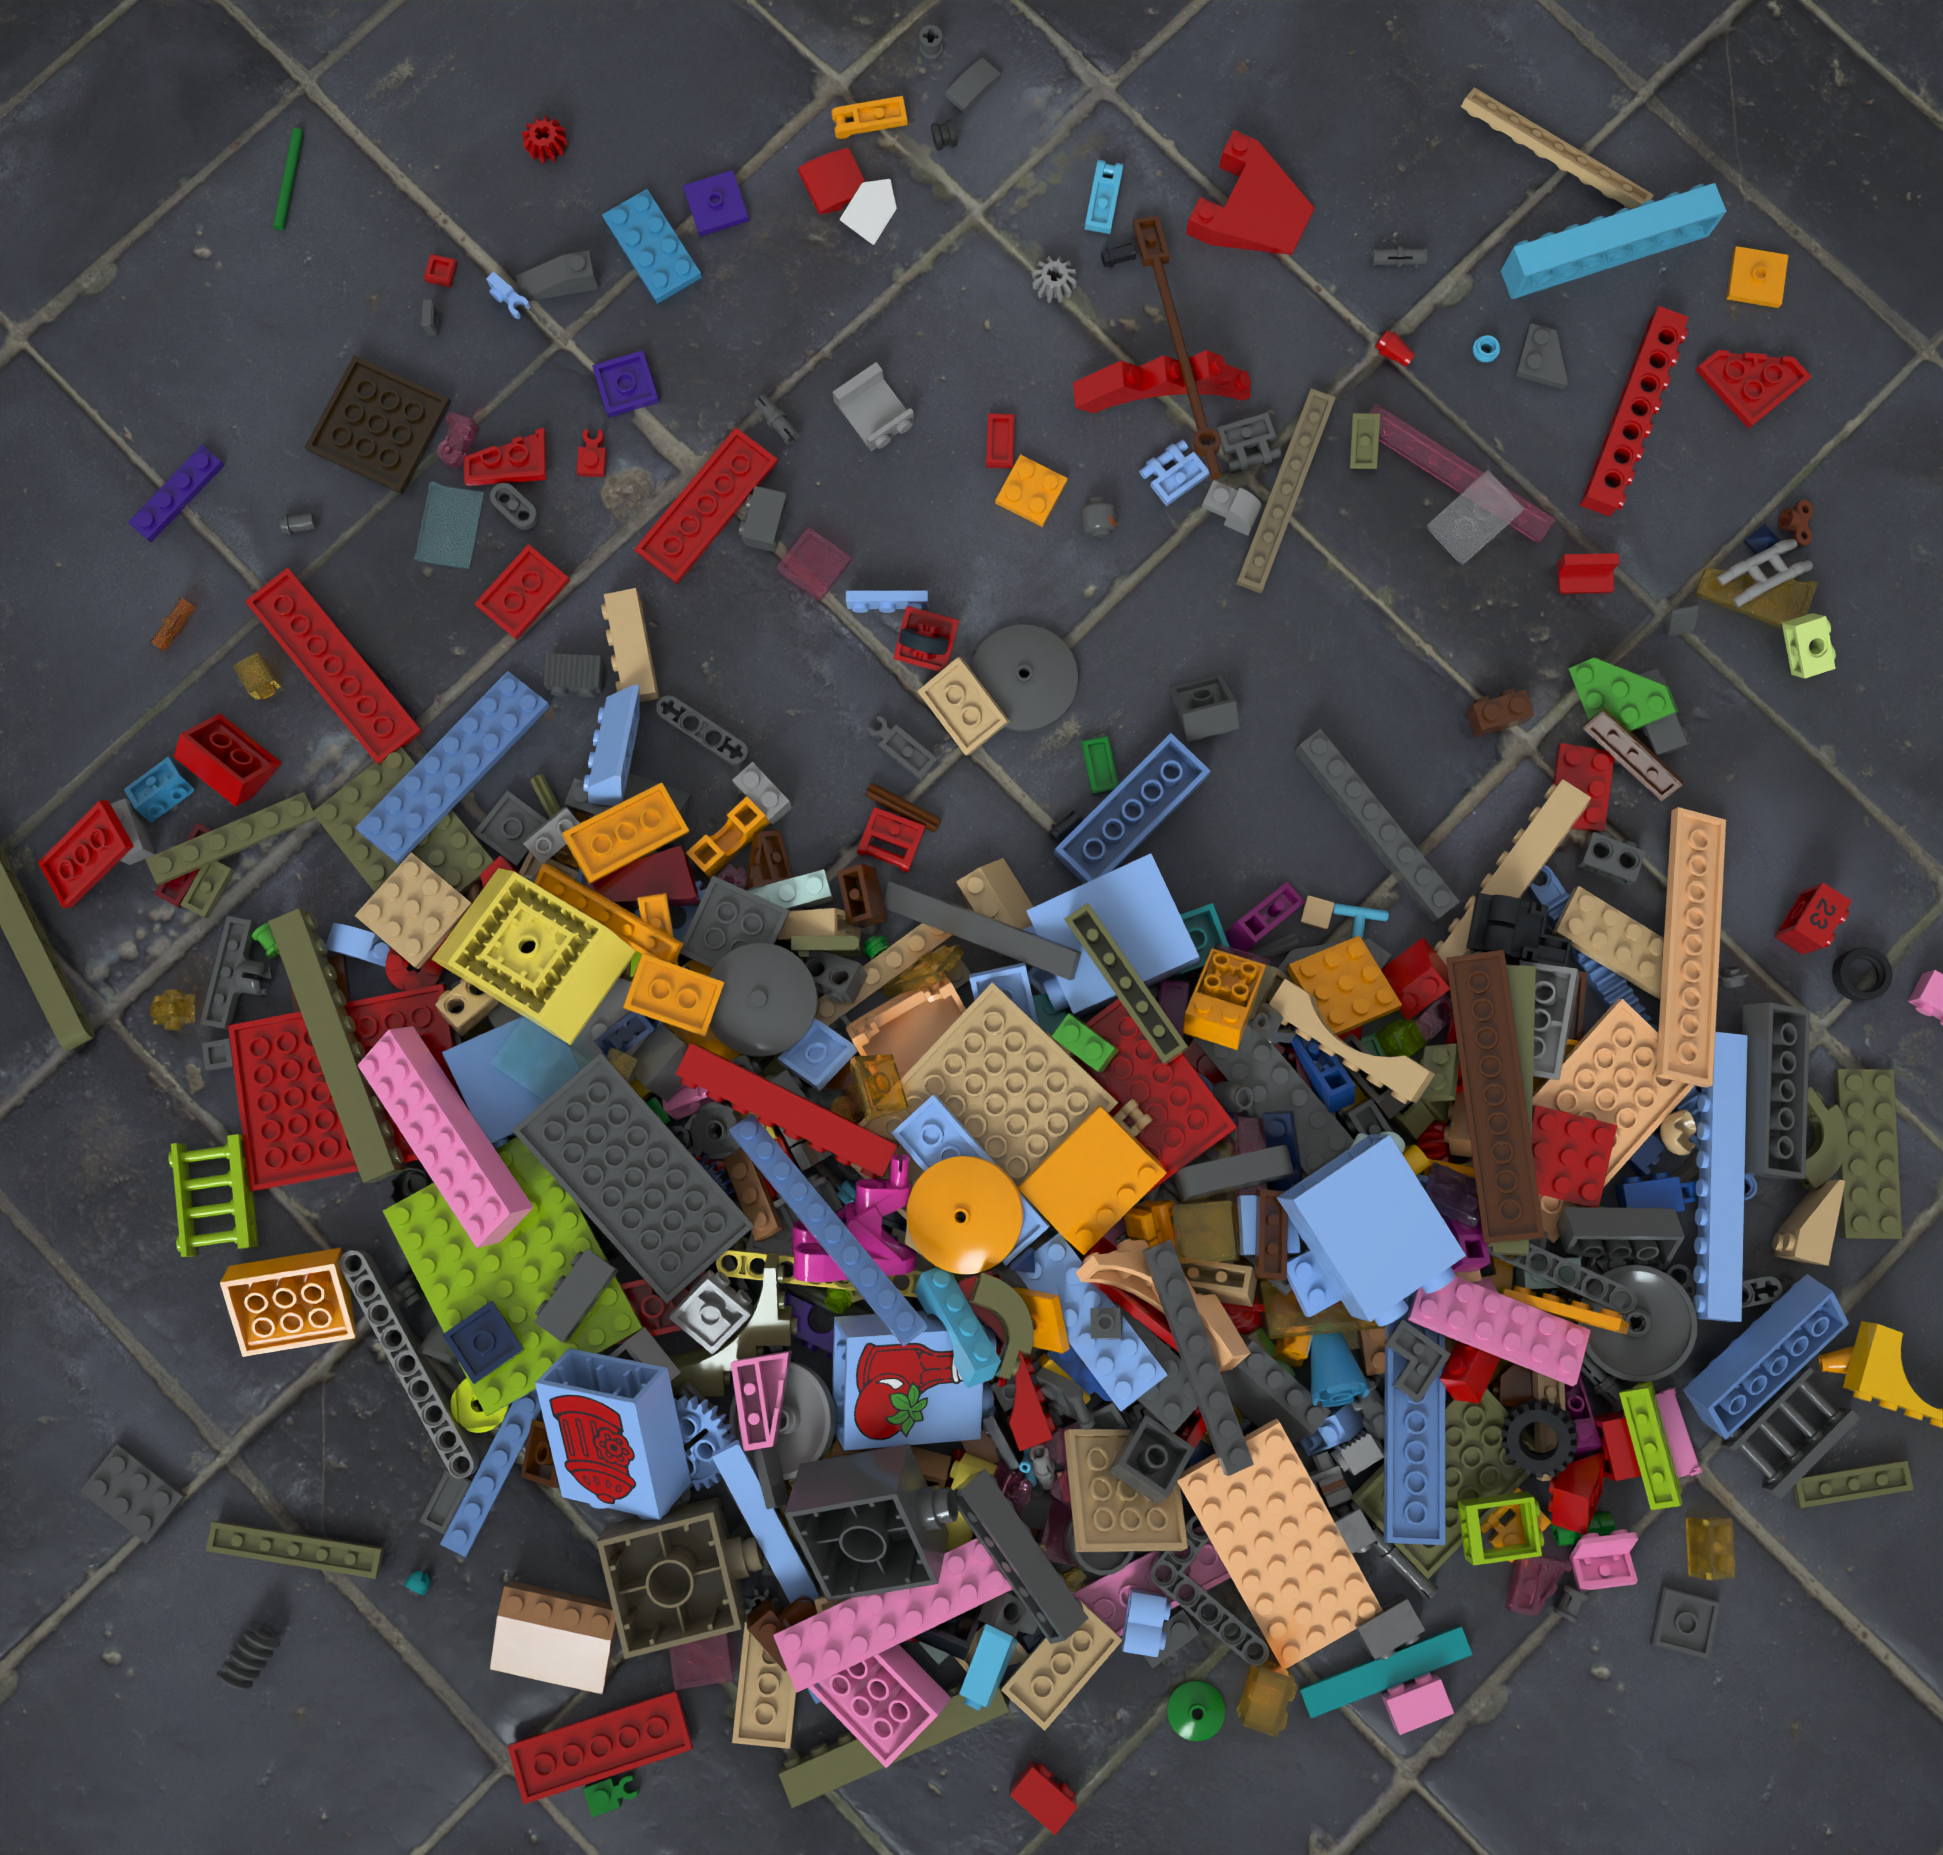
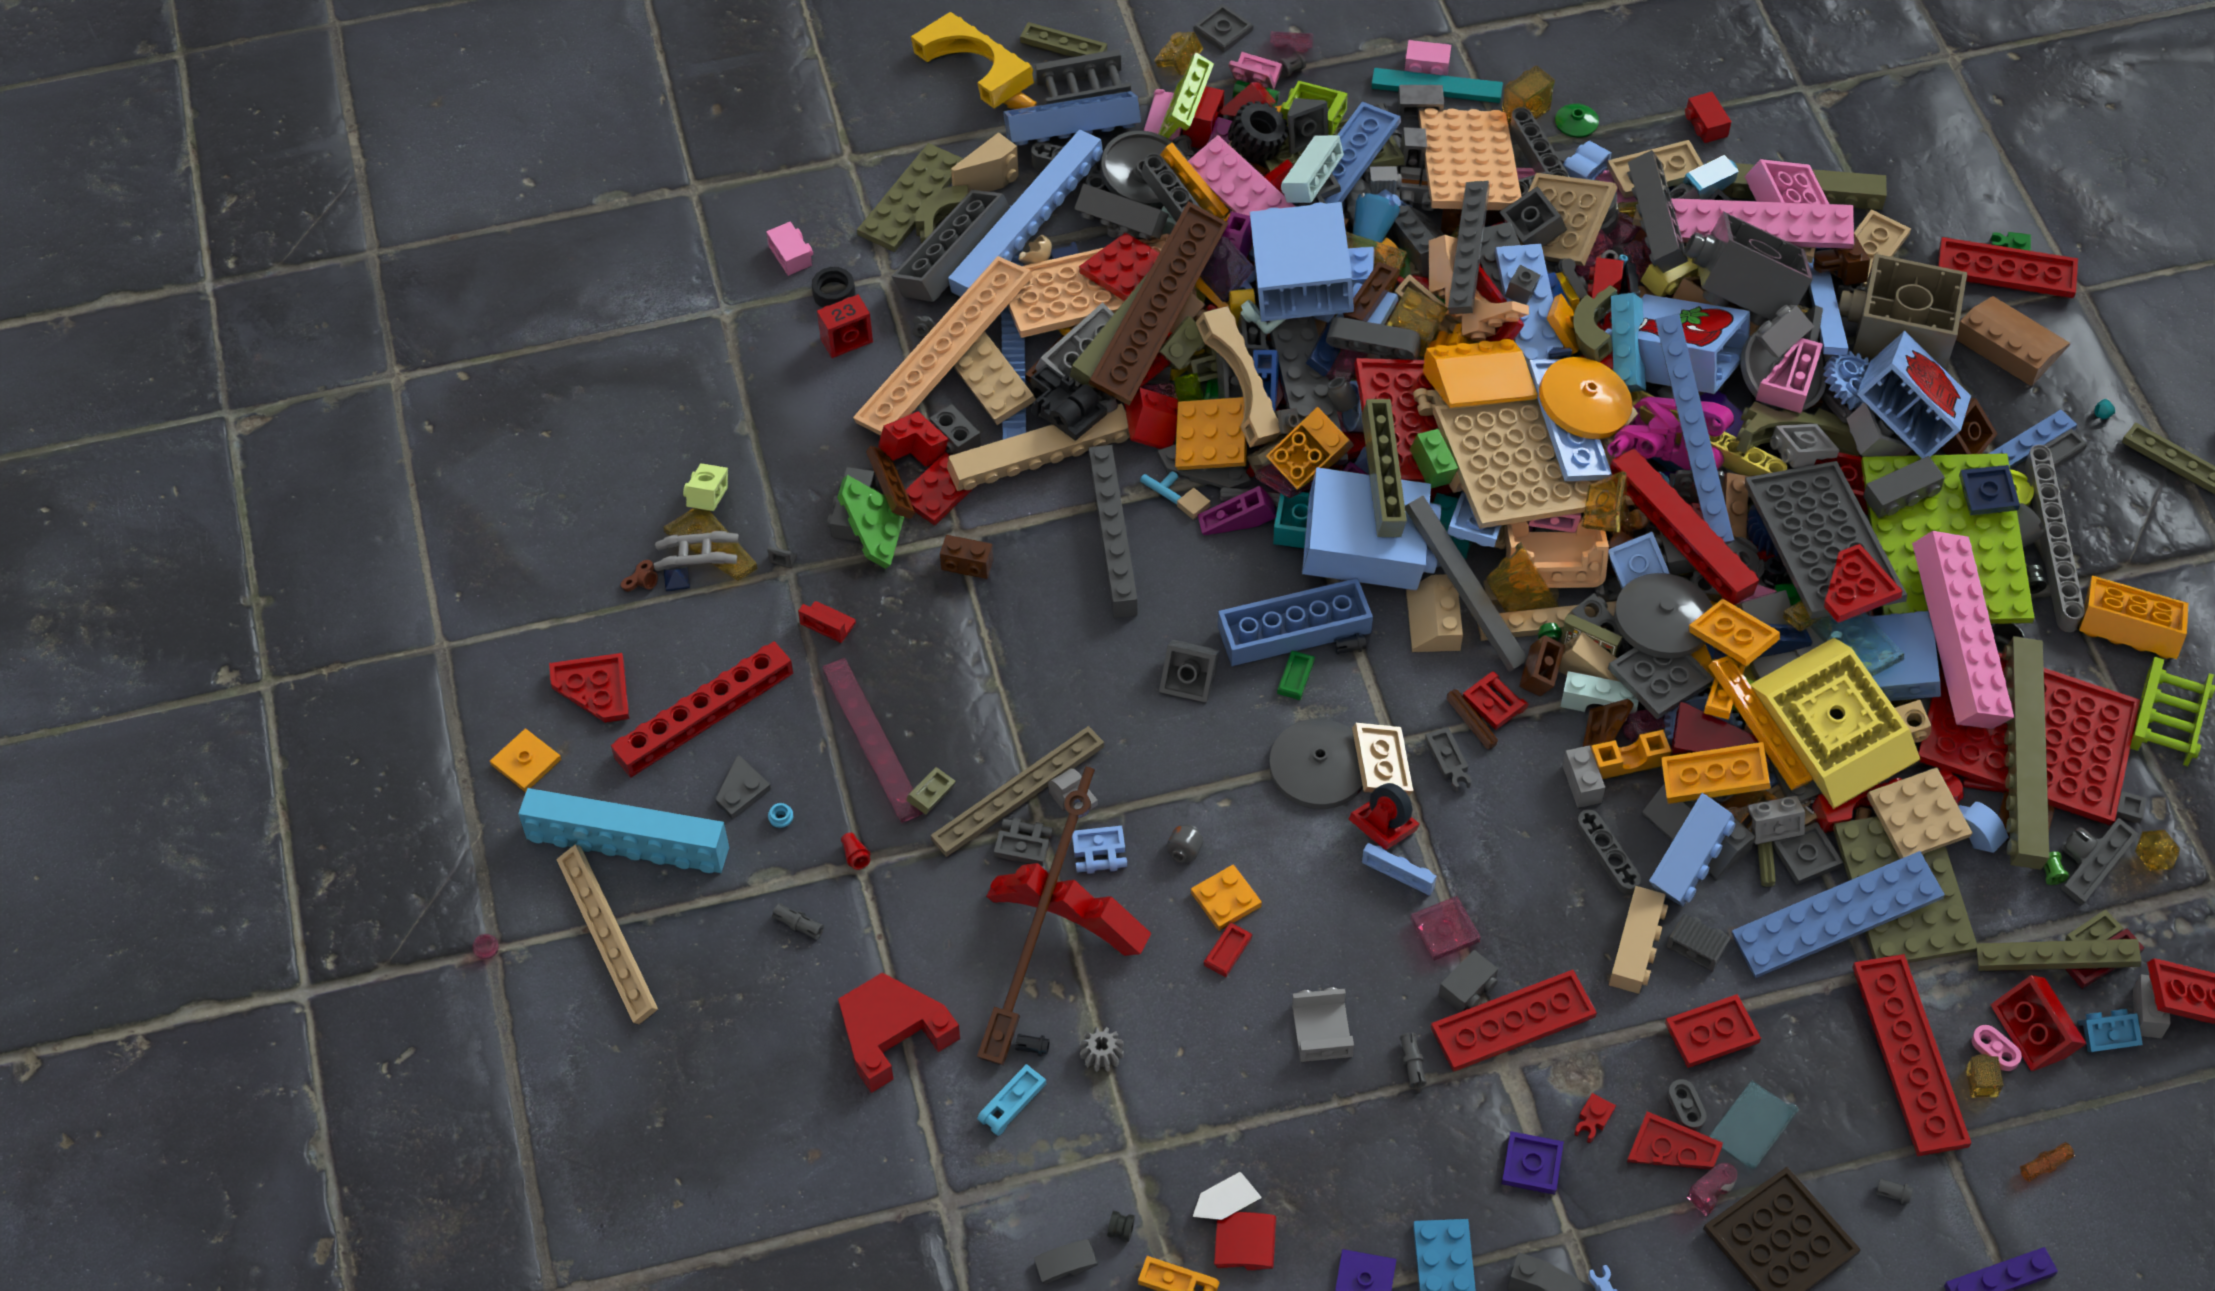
camera: 150 degrees left, 25 degrees down
clear tile [1426,470,1525,566] -> none
clear pink wing [1505,1556,1573,1616] -> none
blue brick [1615,1172,1699,1212] -> none
none -> clear pink plate [472,934,499,959]
none -> red brick [878,411,948,467]
none -> clear pink plate [1270,31,1314,51]
none -> light aqua brick [1281,135,1344,203]
none -> dark grey slope [1287,98,1328,154]
none -> light grey brick [1755,305,1814,358]
none -> red plate [1824,544,1903,623]
none -> bright pink plate [1972,1025,2022,1071]

